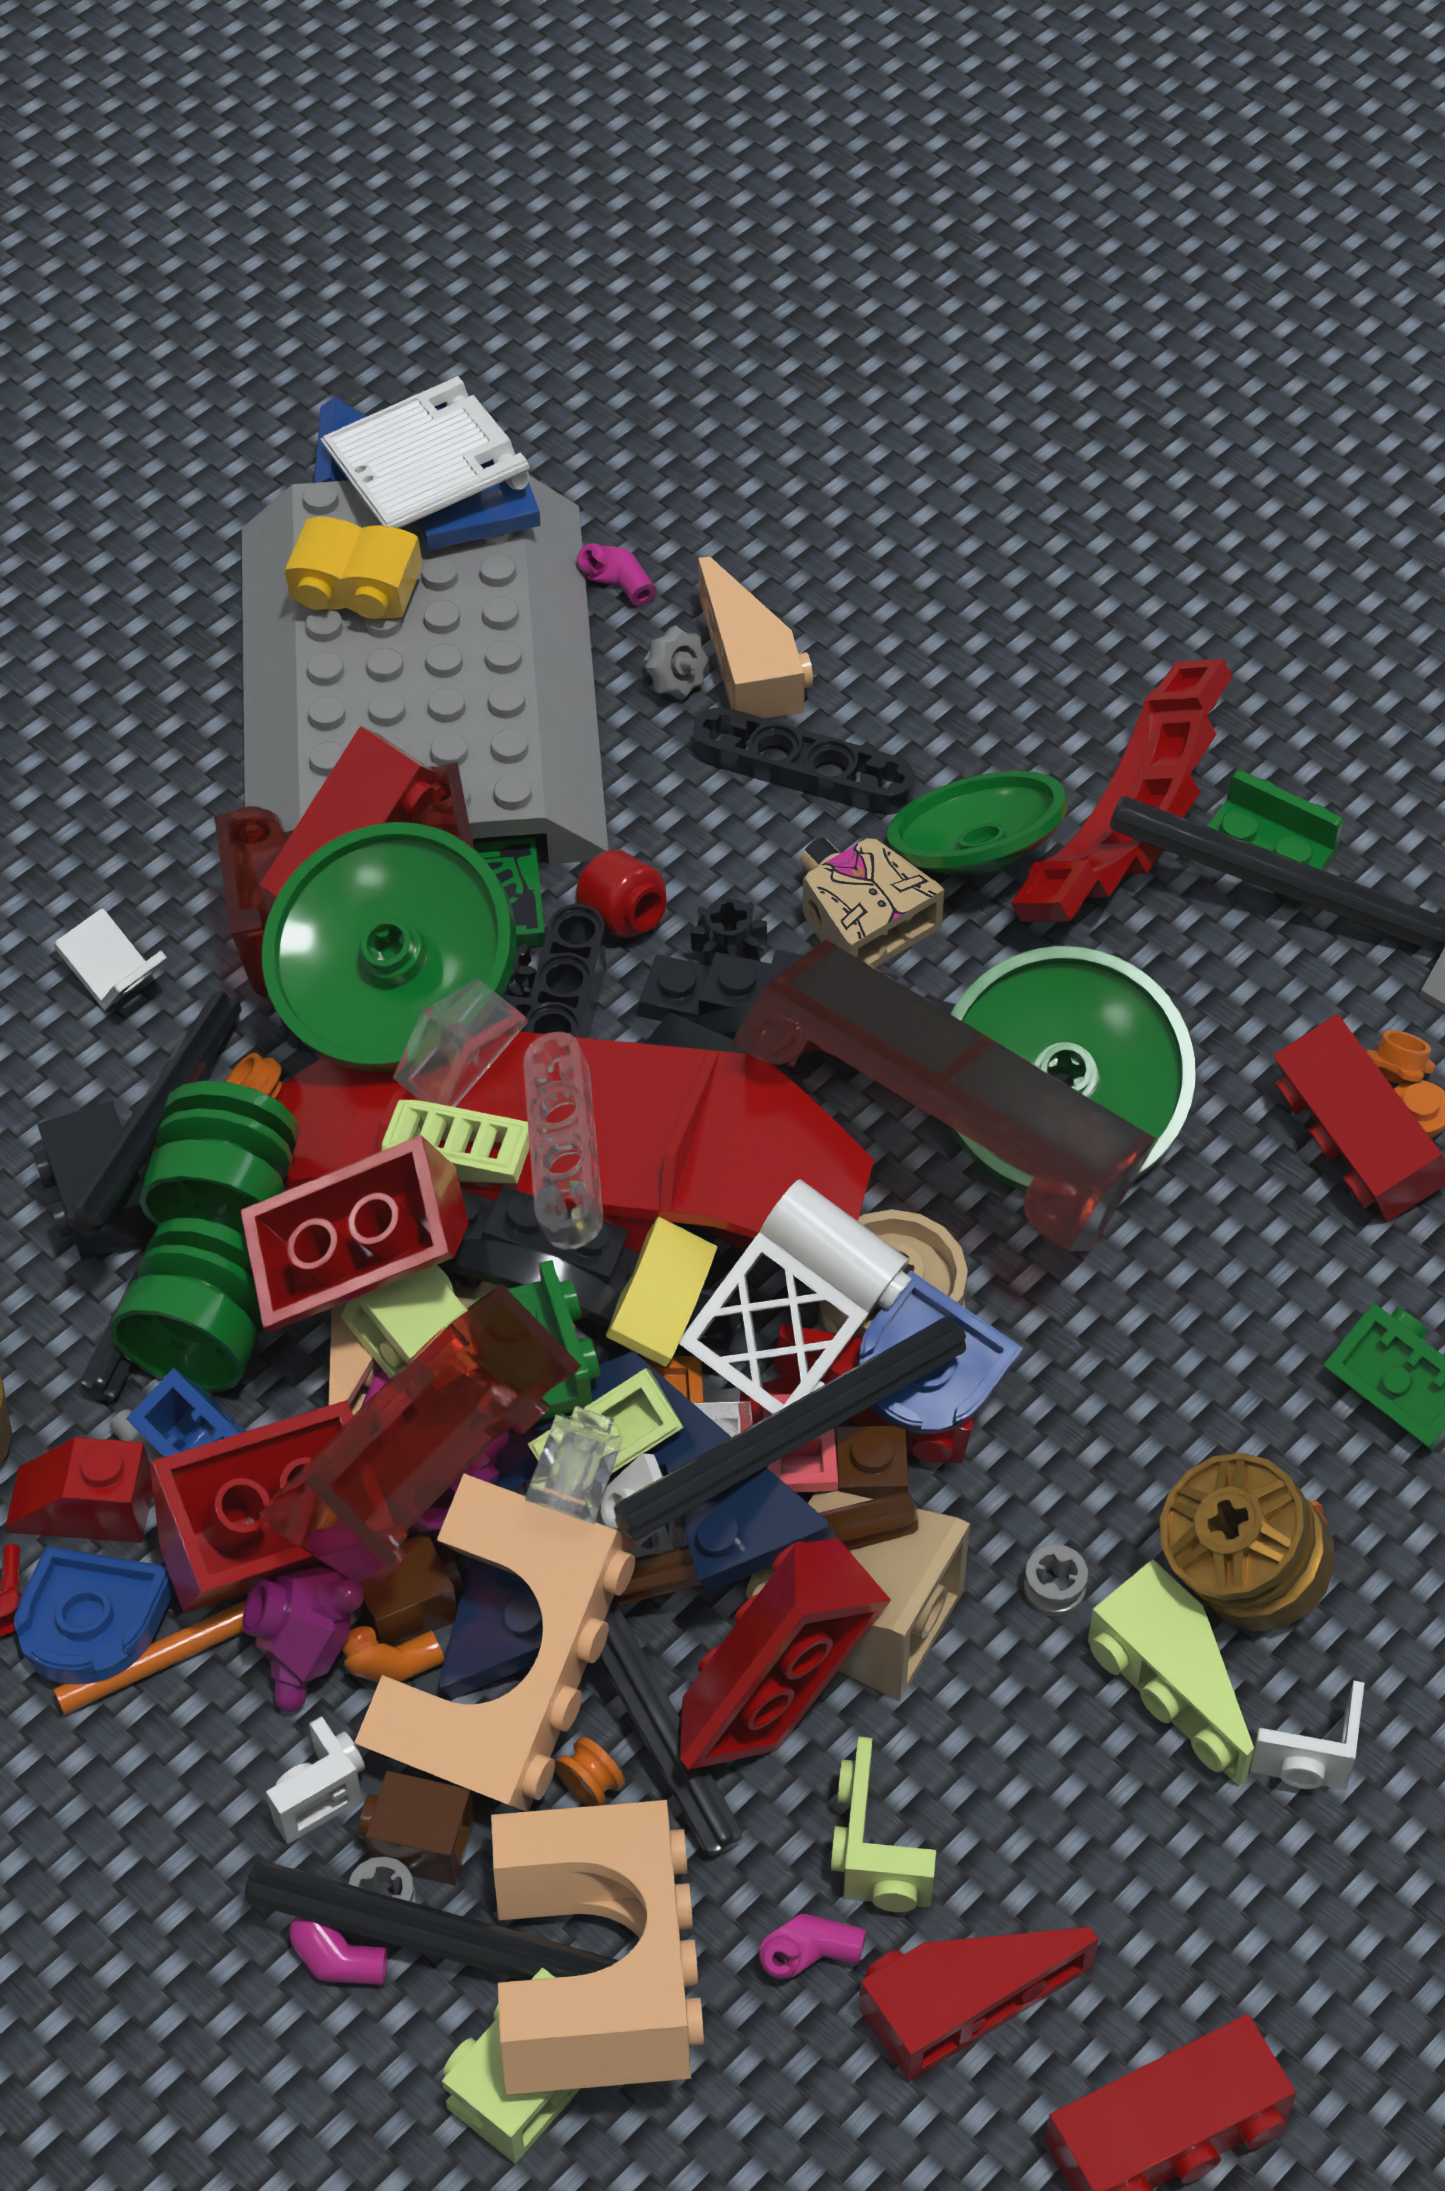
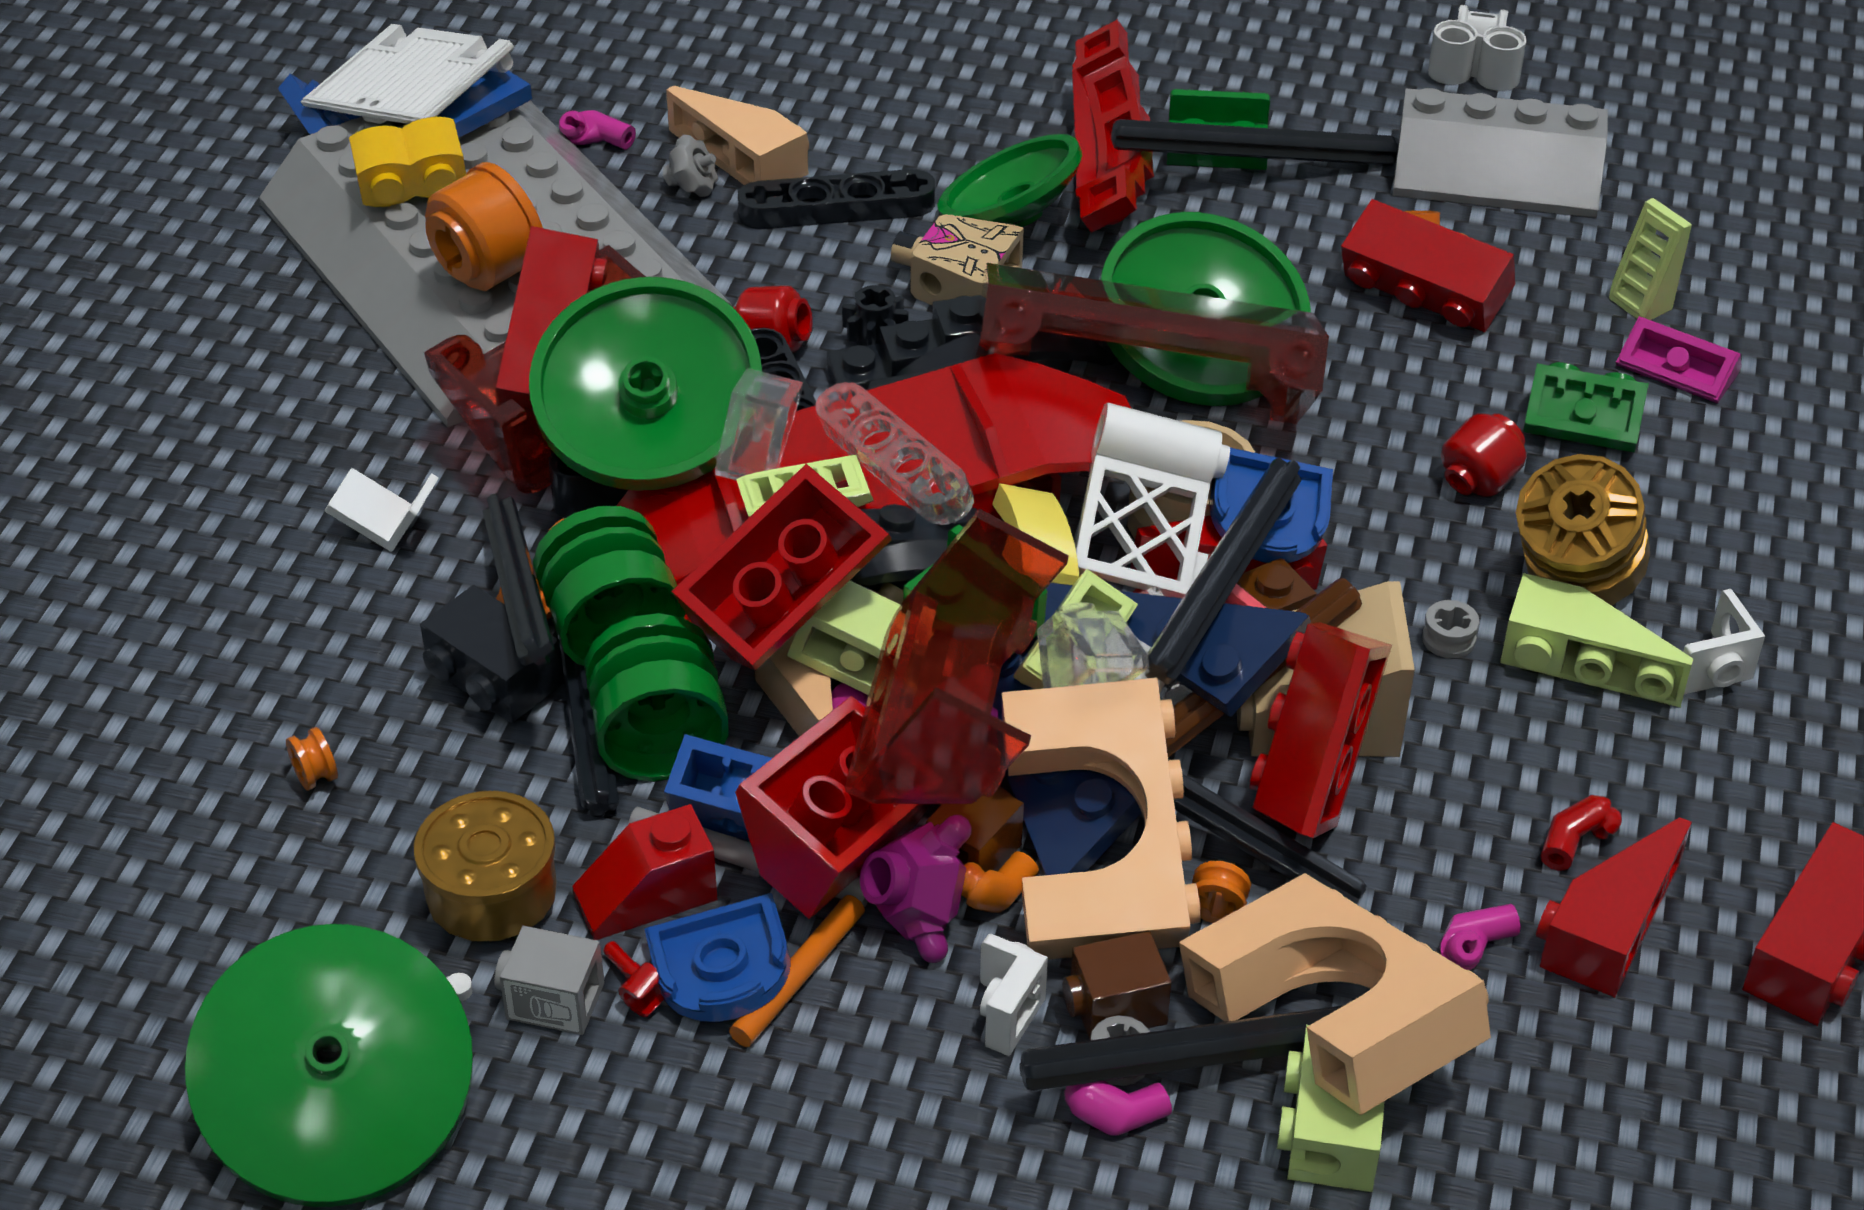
camera: 30 degrees left, 10 degrees down
yellowish green bracket [831,1736,936,1912] -> none
none -> orange wheel [425,162,543,291]
none -> red head [1441,413,1526,497]
none -> red arm [1540,795,1622,870]

